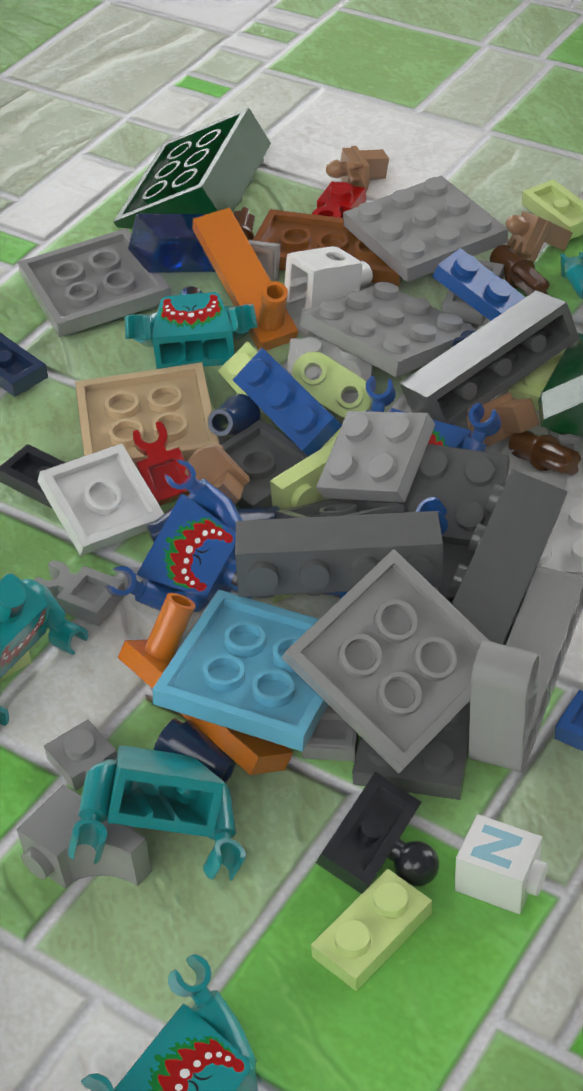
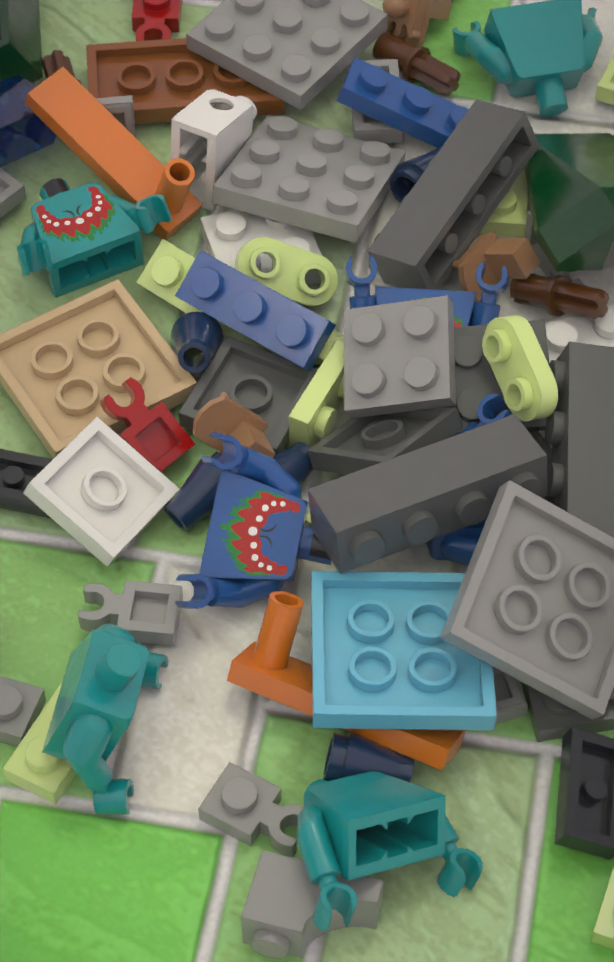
camera: 25 degrees left, 10 degrees up
none -> yellowish green plate [482,315,558,421]

